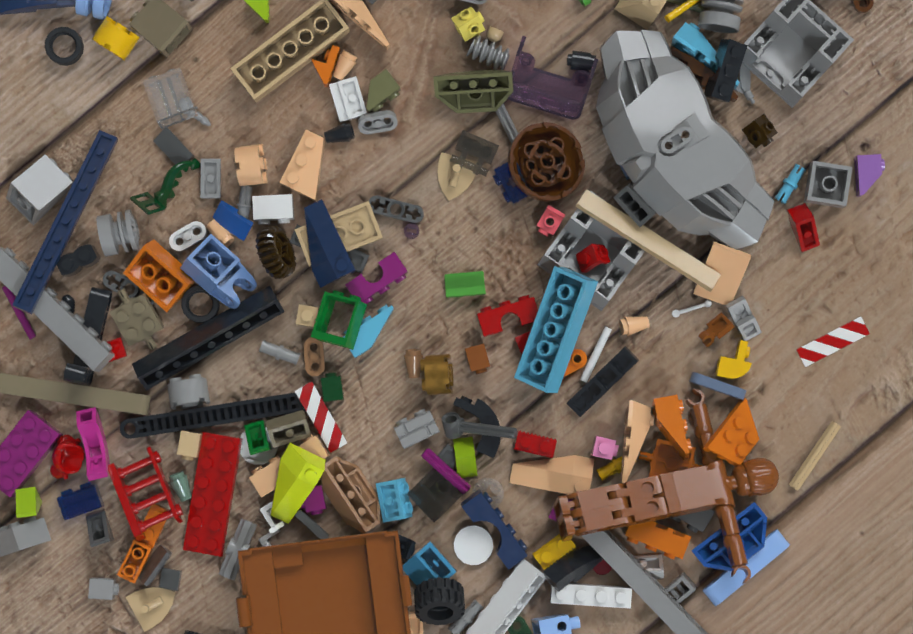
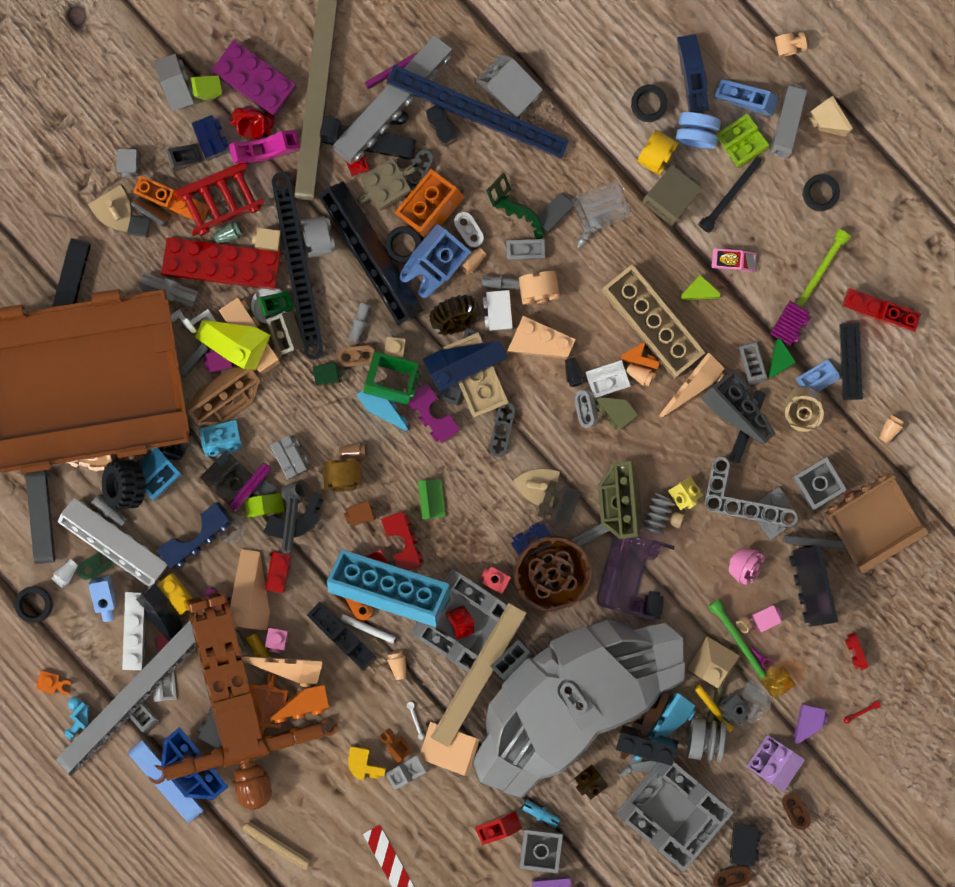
camera: 90 degrees right, 0 degrees up
light grey wheel [96,209,140,257] -> none
blue slope [213,200,254,241] -> none
sticker [295,381,347,453] -> none
clear purple hinge [404,223,420,239] -> none
white tile [454,525,493,565] -> none
orange wedge [624,521,691,560] -> none
sand blue beam [689,372,746,400] -> none
orange wing [703,398,759,466] -> none

